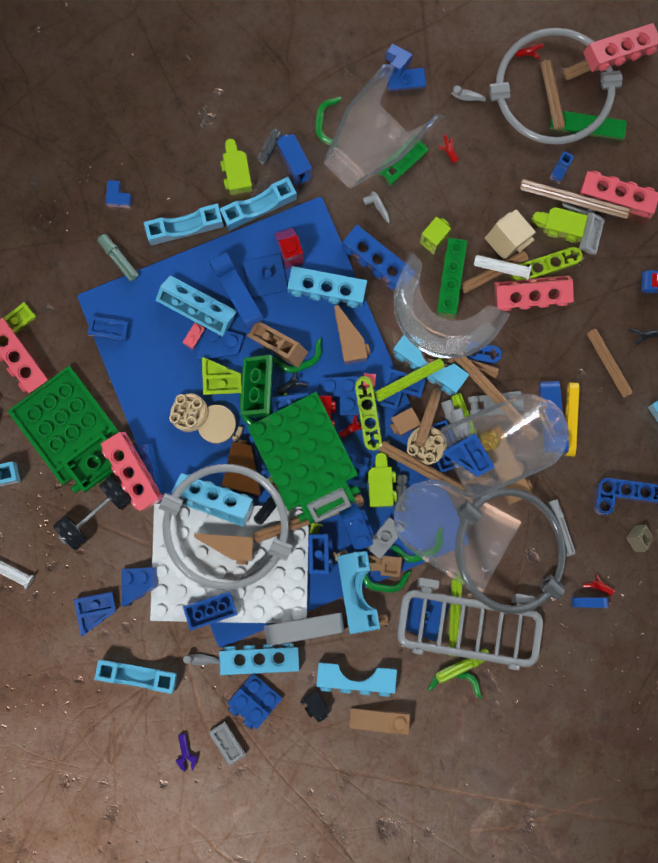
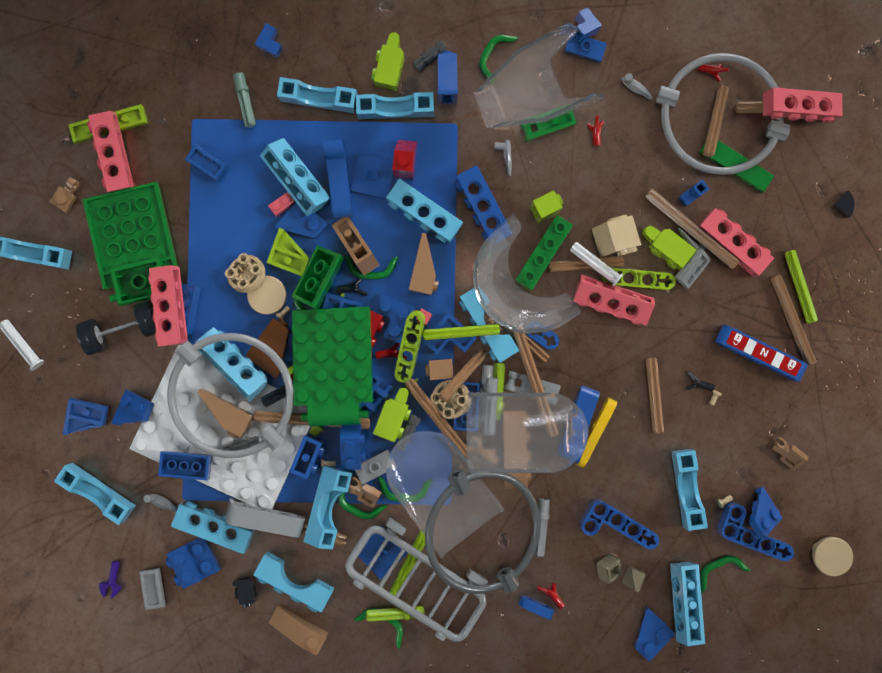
camera: 25 degrees right, 5 degrees up
light grey tile [307,487,351,523] -> none
blue wing [442,433,495,477] -> none
clear yellow piece [480,430,501,451] -> none

